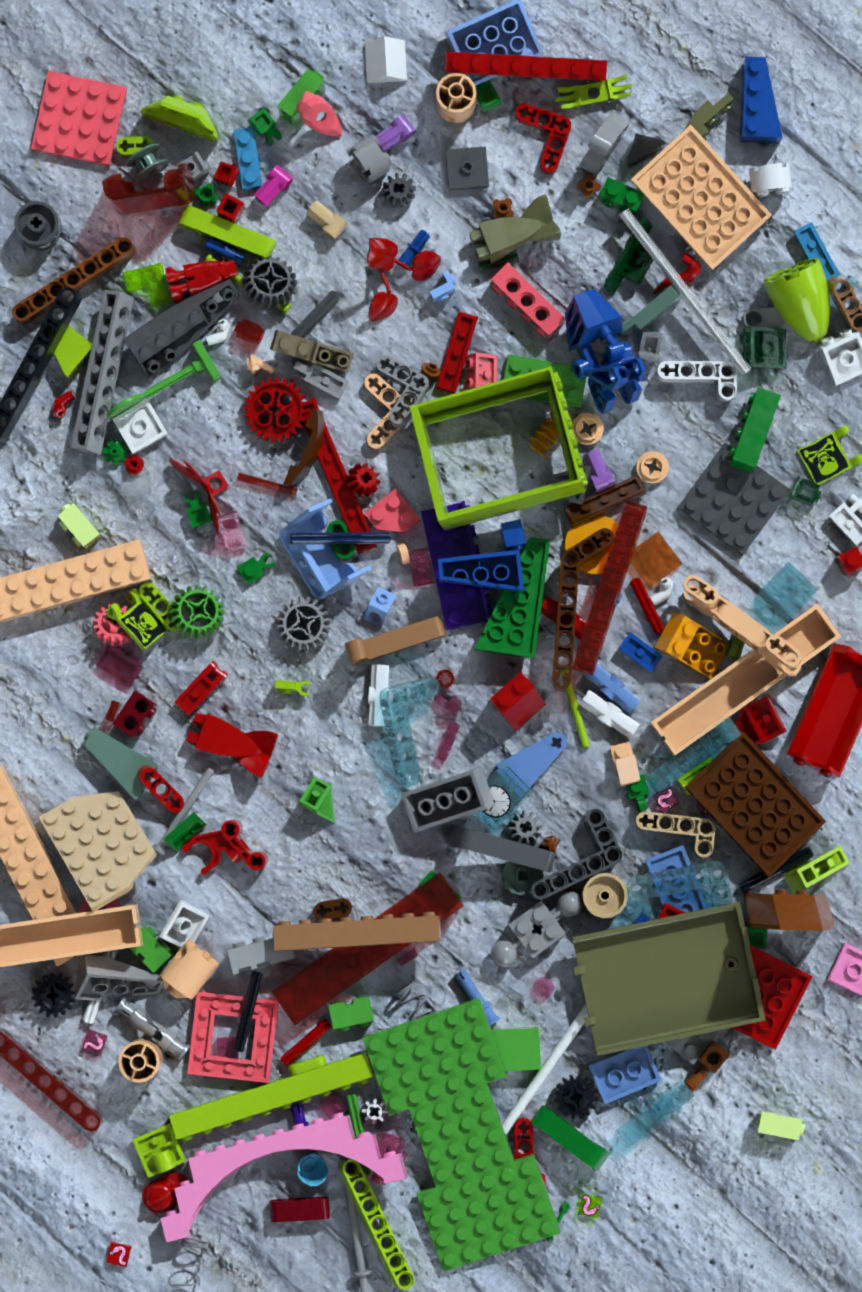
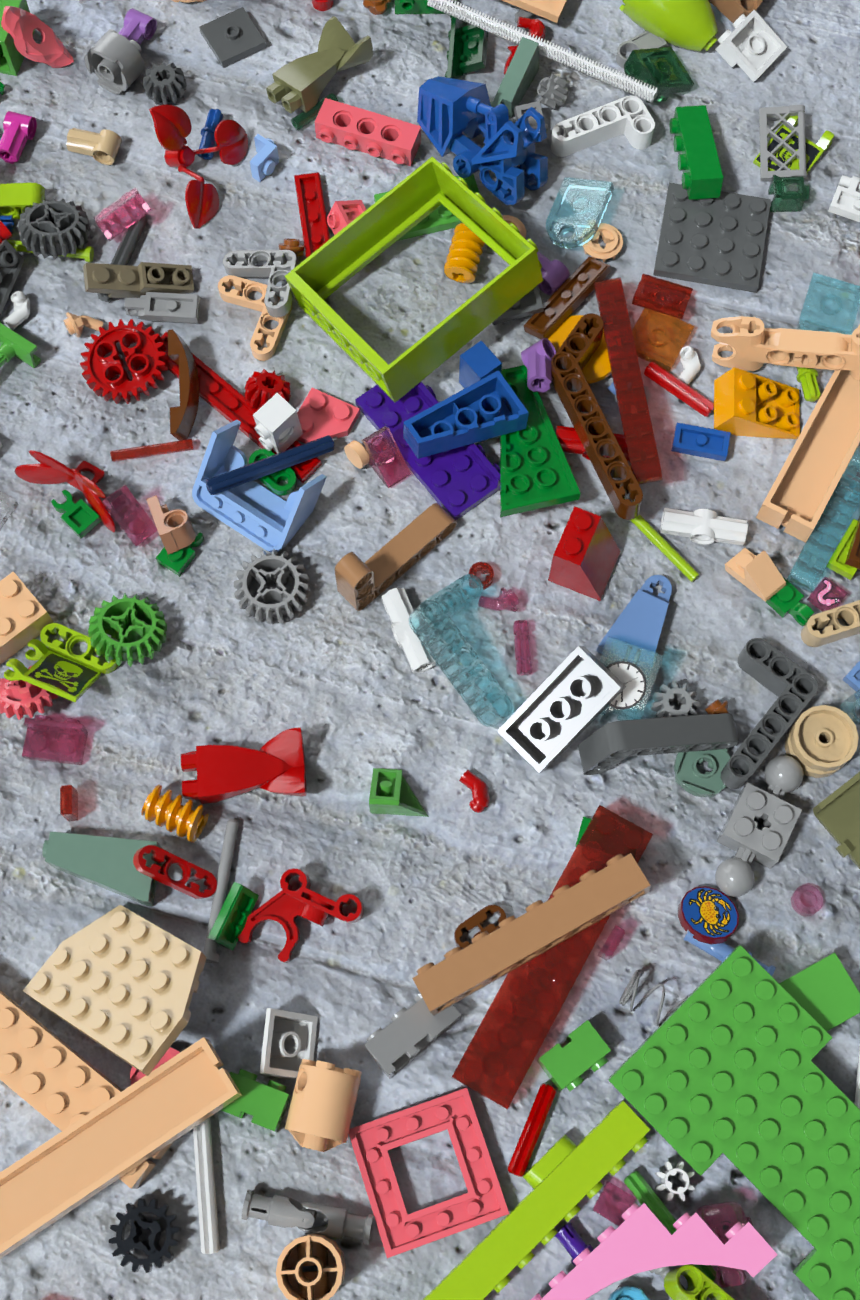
camera: 25 degrees left, 15 degrees down
light grey wedge [74,954,164,1001] -> none
clear pink tile [81,1029,108,1055] -> none
dark red brick [112,690,157,738] -> none
red plate [174,660,228,716] -> none
clear pink tile [217,1036,239,1058] -> none
black axle [233,971,263,1052] -> none
clear red brick [234,319,265,345] -> none
lime plate [275,680,310,697] -> none
light blue bracket [363,587,396,627] -> none
dark orange plate [493,198,514,219] -> none
medium blue piece [583,661,641,715] -> none
none -> clear pink bracket [94,187,152,241]
none -> light orange piece [141,784,209,842]
none -> nougat plate [146,495,196,554]
none -> white brick [253,393,303,454]
none -> red arm [459,770,490,813]
none -> medium lavender piece [521,338,556,393]
none -> light grey gear [537,74,568,109]
none -> clear light blue tile [546,177,614,249]
none -> clear red plate [632,273,693,319]
none -> tile [678,886,739,944]
none -> light grey window [759,105,807,181]

